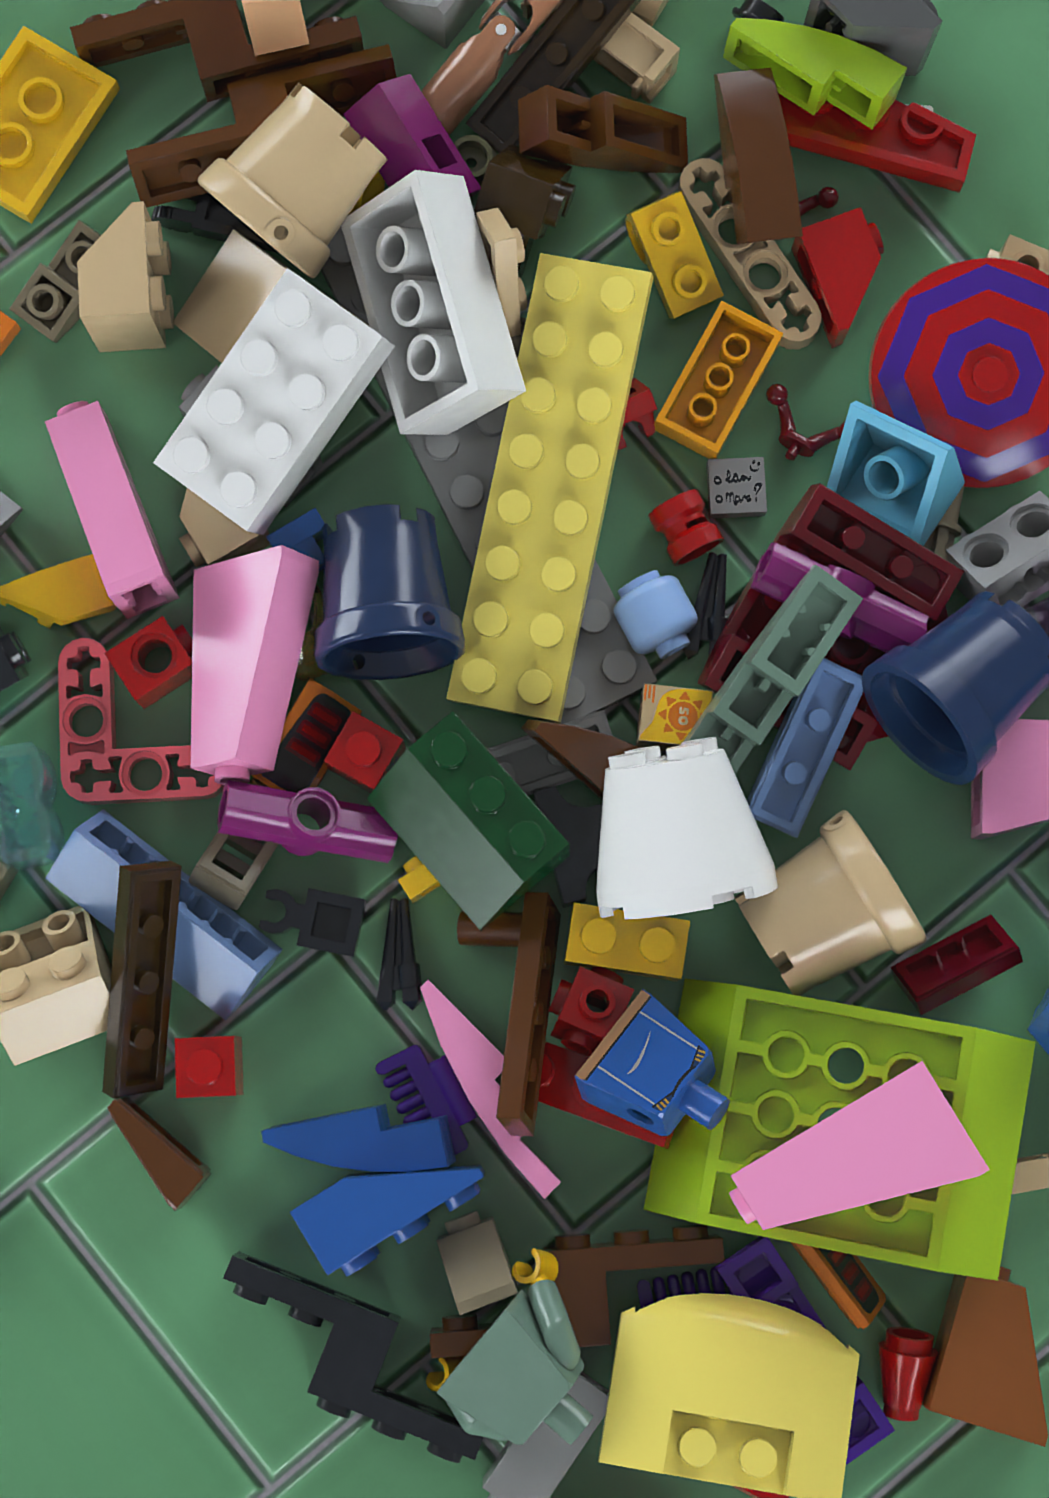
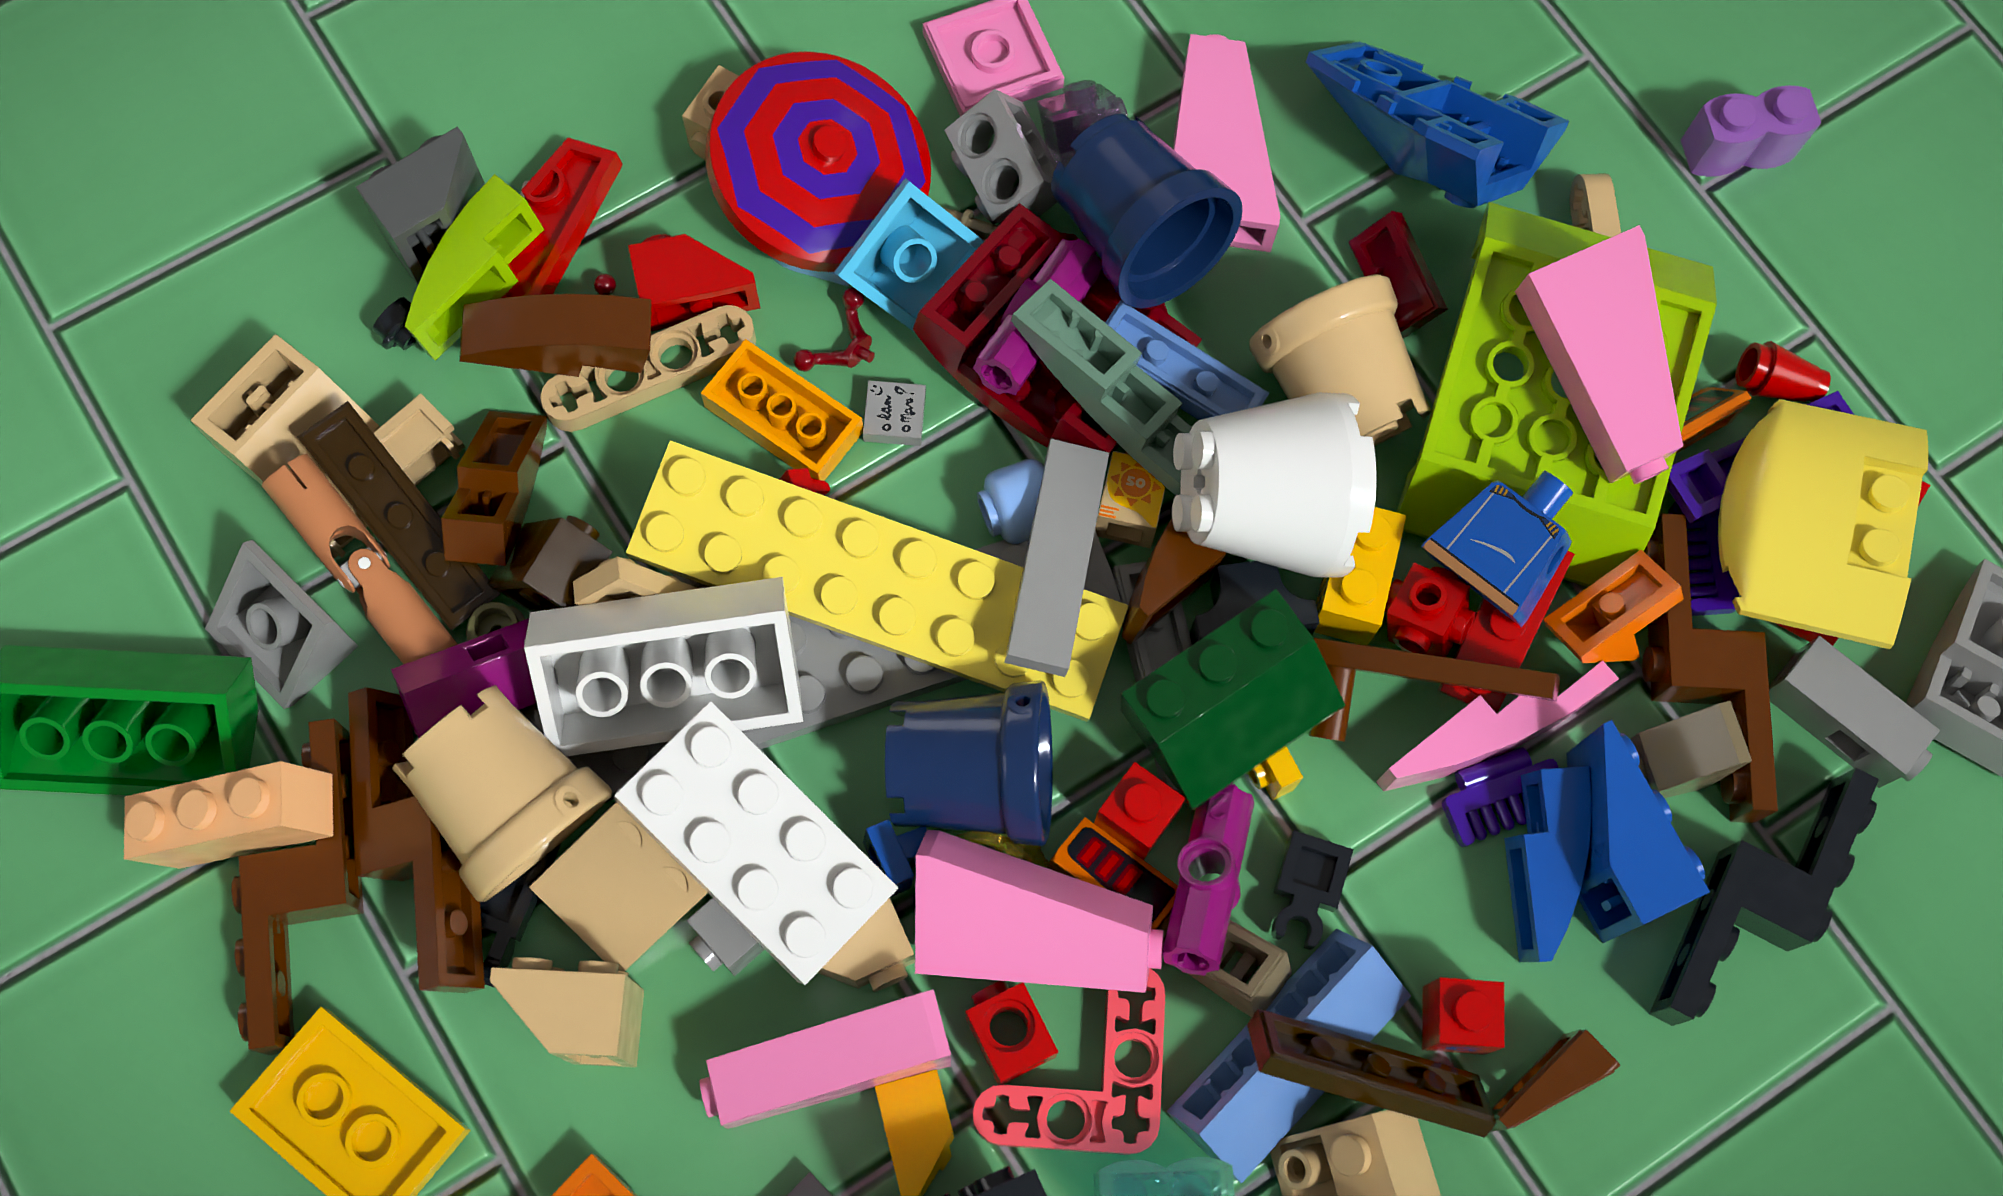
camera: 85 degrees left, 10 degrees down
dark tan slope [9,220,101,343] -> none
black piece [376,898,422,1011] -> none
sand green torso [426,1248,593,1445] -> none
yellow plate [625,191,724,319] -> none
red wheel [648,489,724,566] -> none
black piece [682,552,728,659] -> none
dark orange slope [922,1266,1048,1447] -> none
none -> light grey tile [1004,439,1109,677]
none -> orange slope [1543,550,1684,663]

